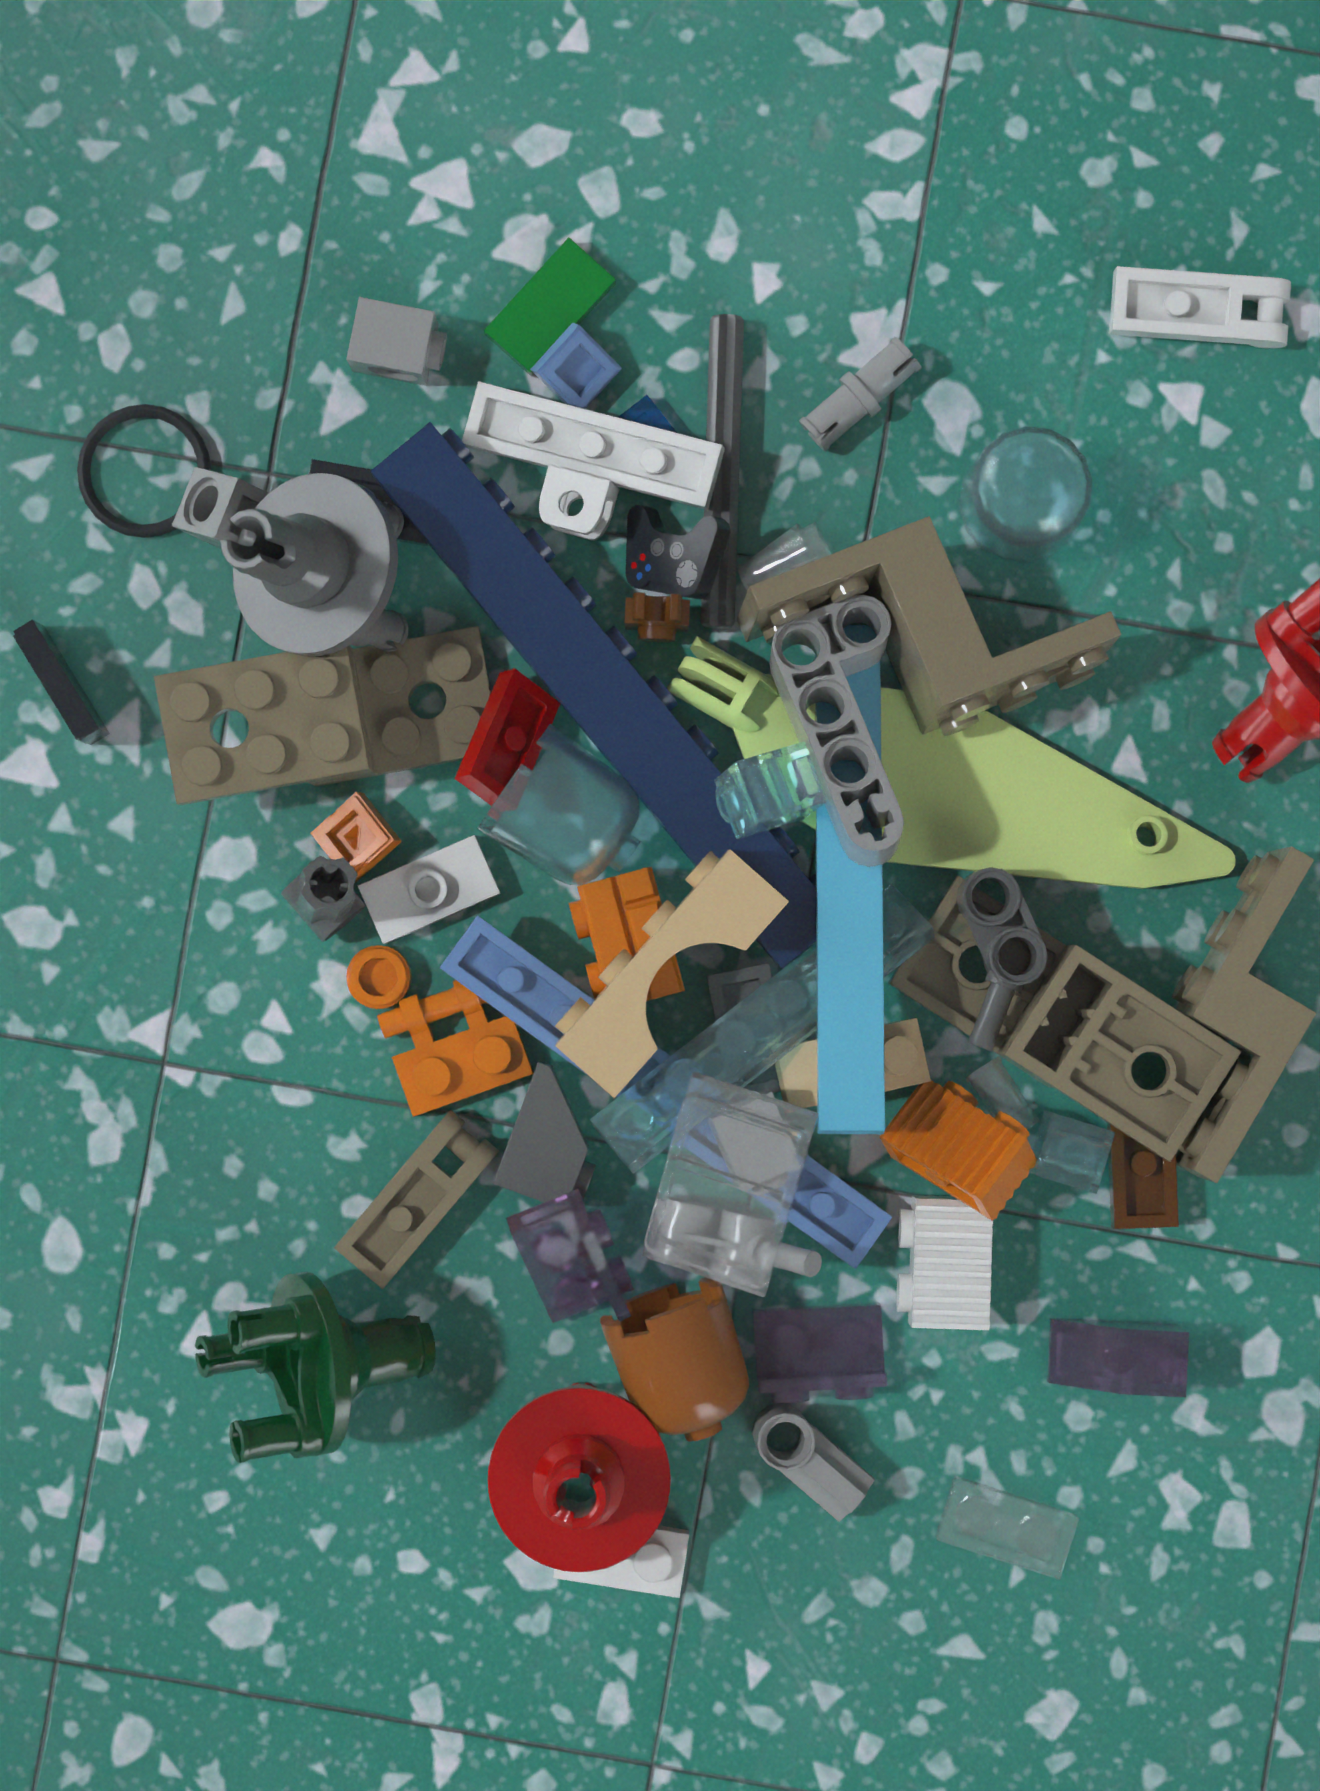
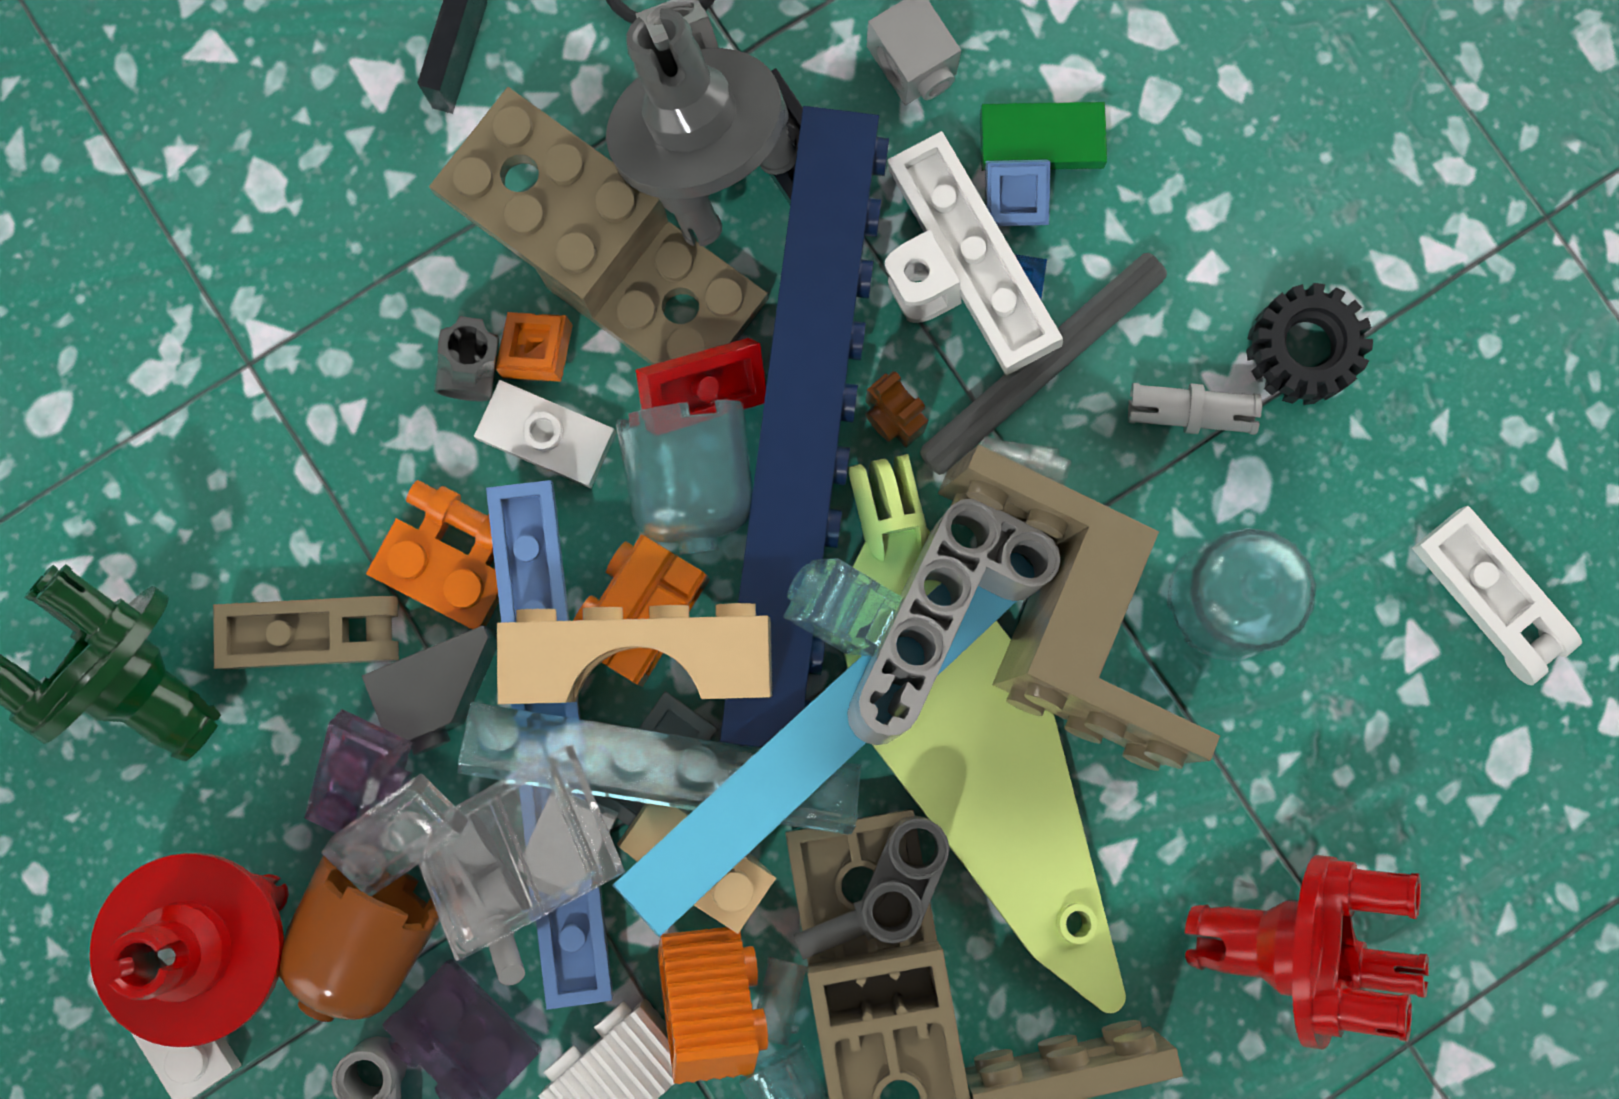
camera: 50 degrees right, 5 degrees down
orange tile [346,945,412,1009] -> none
black piece [625,505,731,599] -> none
none -> clear plate [321,773,469,896]
none -> black tyre [1246,283,1373,405]

